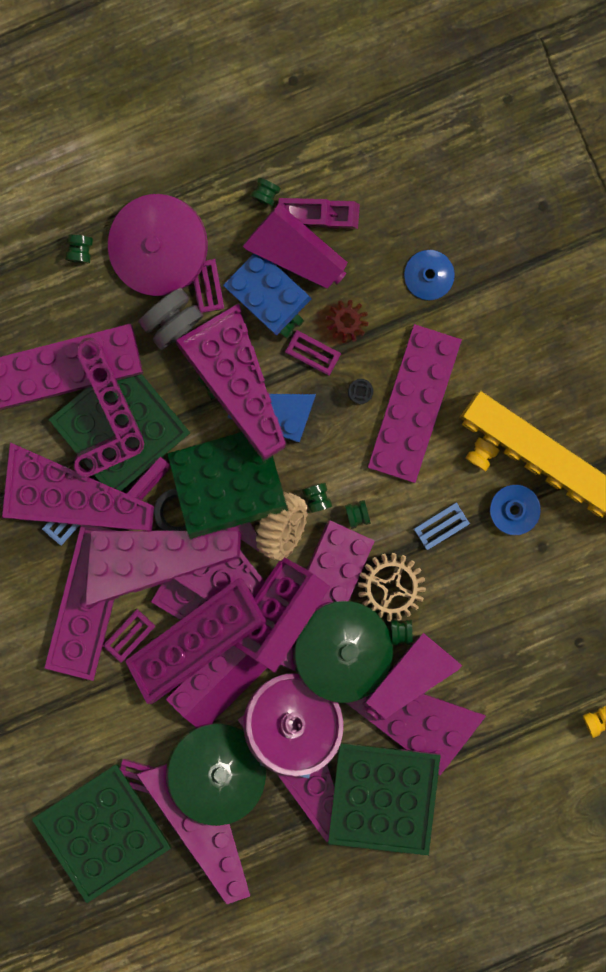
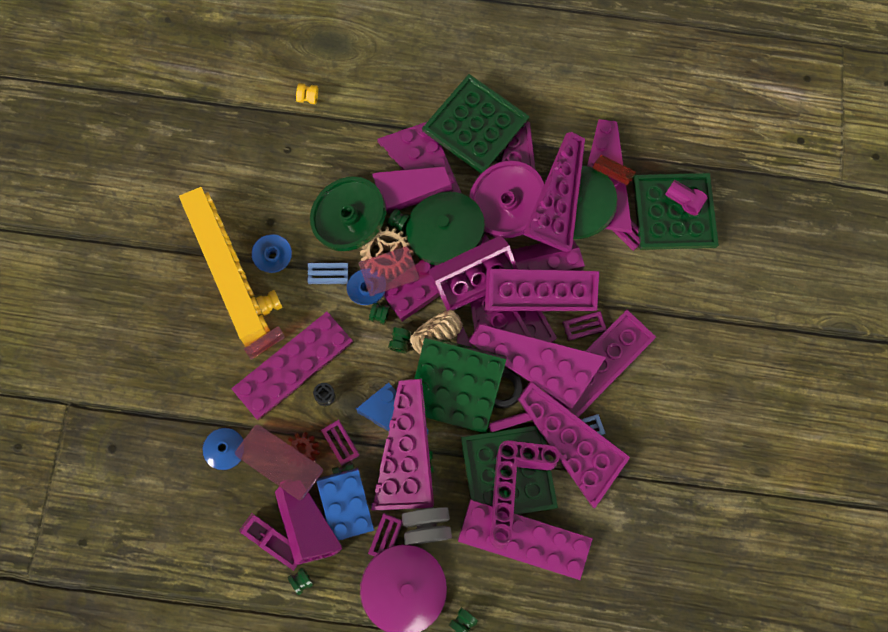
camera: 155 degrees left, 15 degrees down
none -> clear pink piece [235,425,323,500]
none -> clear pink tile [244,326,285,359]
none -> dark green dish [310,177,386,251]
none -> blue dish [347,269,386,305]
none -> clear pink piece [358,246,420,296]
none -> magenta wing [523,132,585,252]
none -> clear red tile [593,155,636,185]
none -> magenta piece [665,180,707,215]

